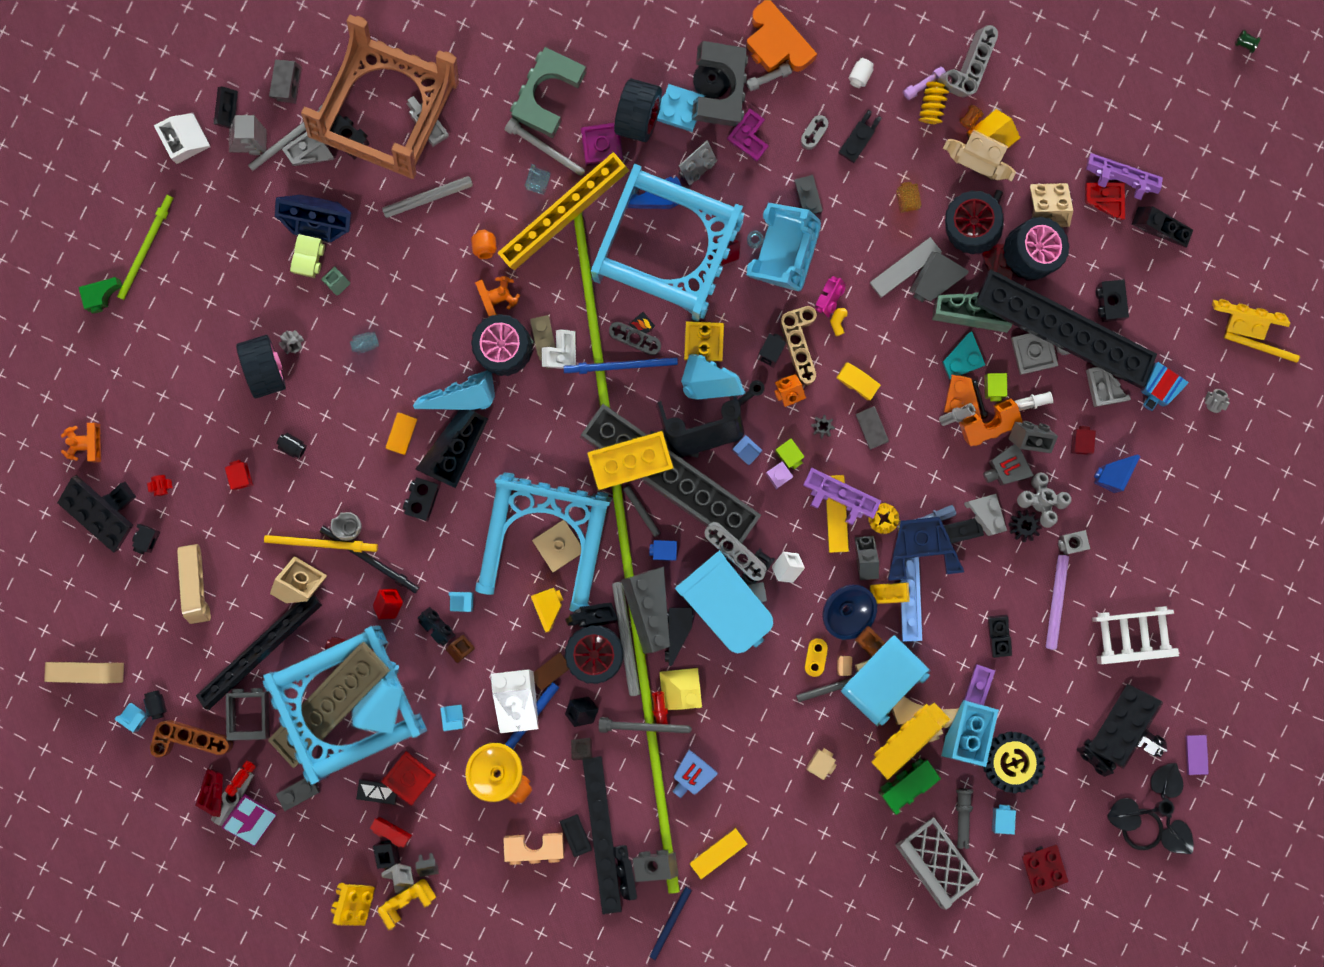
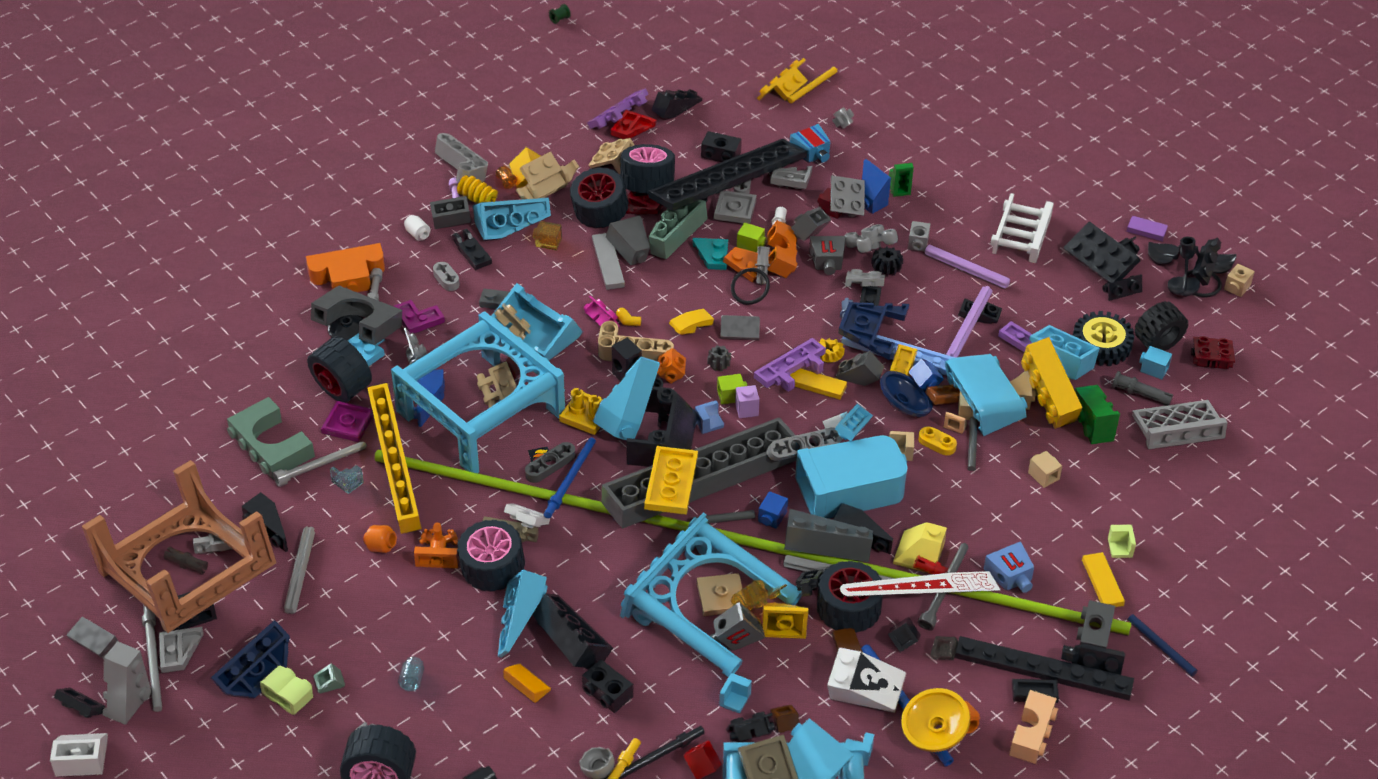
camera: 70 degrees left, 40 degrees down
none -> clear smoke pin [164,546,208,575]
none -> black slope [241,492,288,552]
none -> dark grey brick [430,196,471,229]
none -> medium azure wedge [473,198,551,240]
none -> tan plate [476,362,517,408]
none -> tan hinge [494,303,531,340]
none -> dark grey torso [710,602,765,650]
none -> black tyre [731,268,770,305]
none -> clear yellow hinge [731,580,787,611]
none -> light grey hinge [831,175,865,218]
none -> medium azure plate [835,404,873,441]
none -> sticker [840,571,1000,596]
none -> green arch [889,163,914,197]
none -> tan panel [889,431,914,461]
none -> brick [909,358,944,390]
none -> lavender axle [946,286,992,357]
none -> yellowish green panel [1108,525,1136,558]
none -> black tyre [1134,301,1189,351]
none -> black hinge [1193,237,1222,286]
none -> tan brick [1224,264,1255,297]

